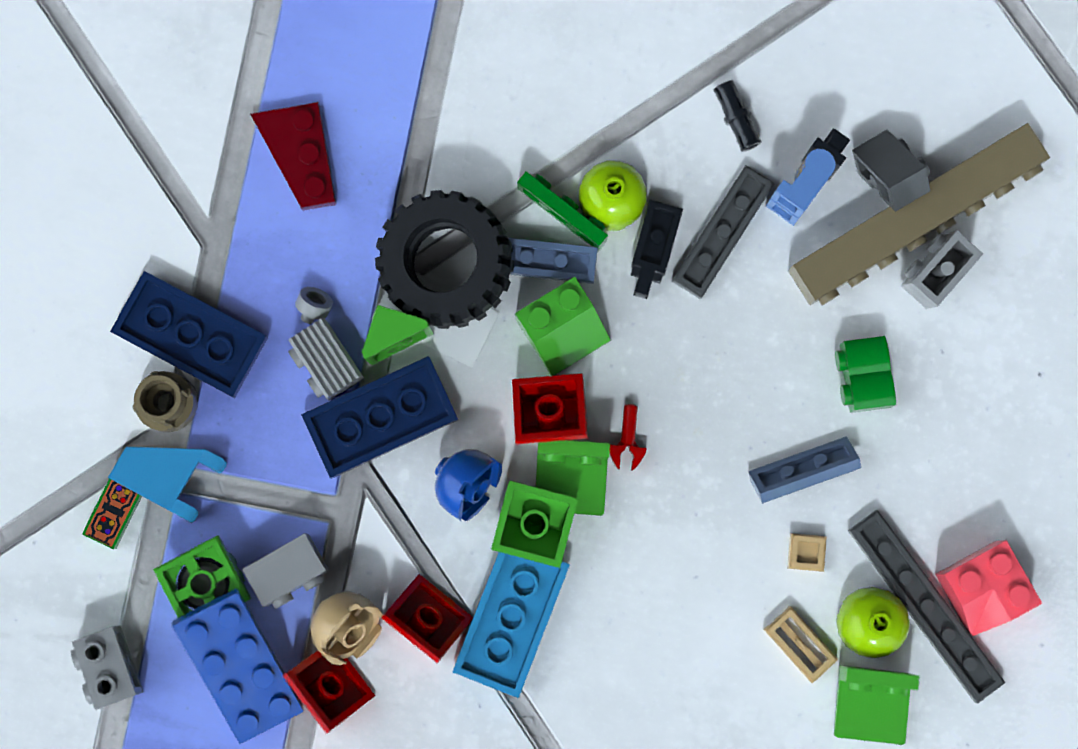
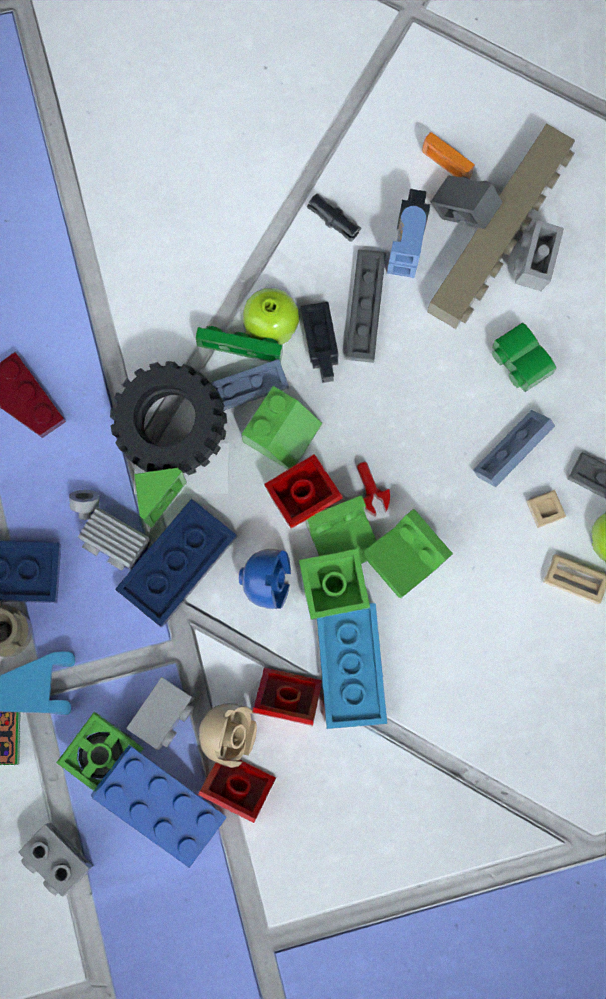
camera: 25 degrees left, 5 degrees down
none -> bright green bracket [362,509,453,598]
none -> orange tile [422,132,475,179]

